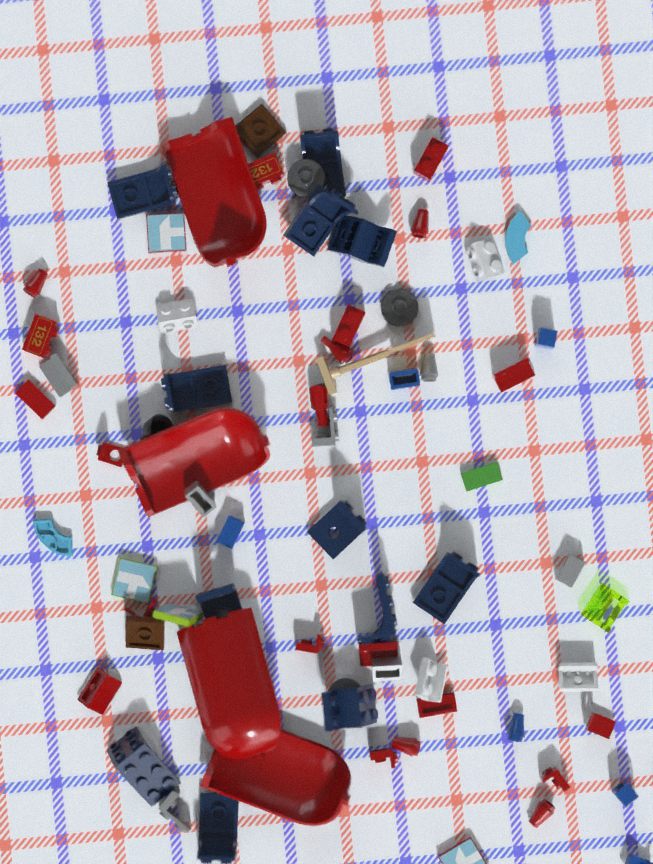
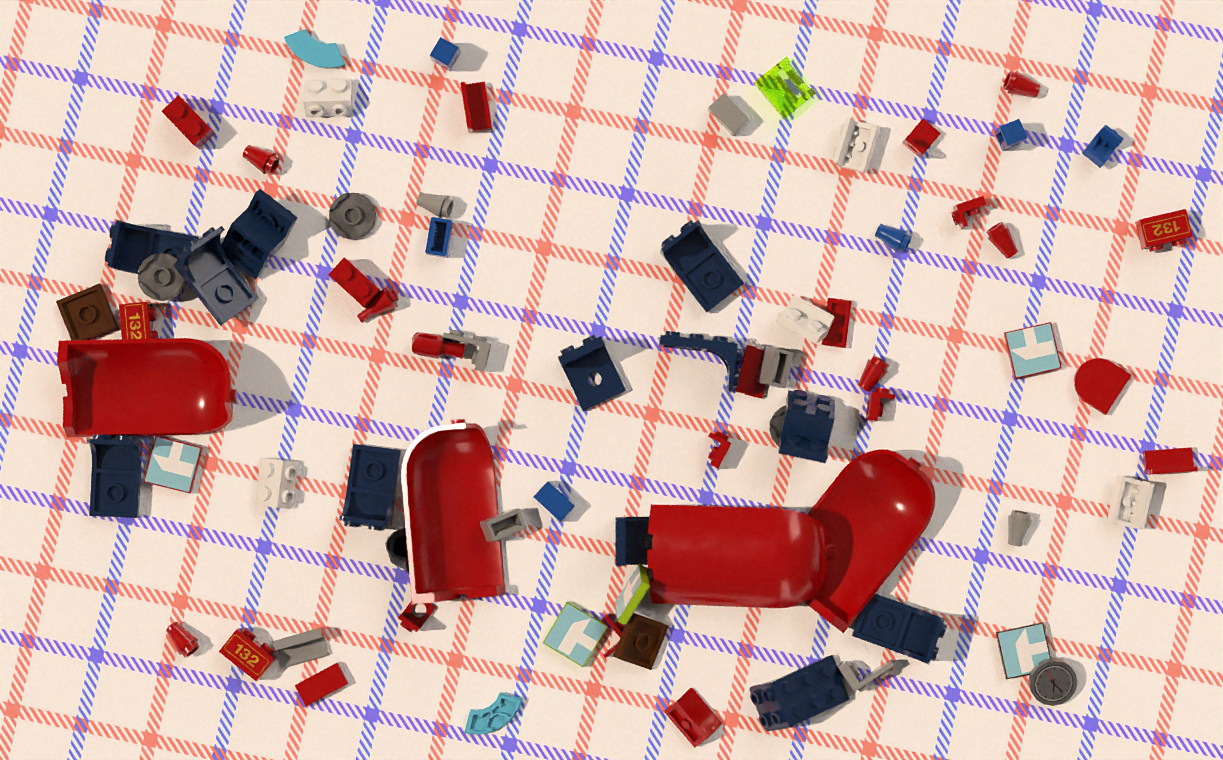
camera: 70 degrees left, 0 degrees up
tan piece [316,333,436,395] -> none
bright green tile [460,462,503,492] -> none

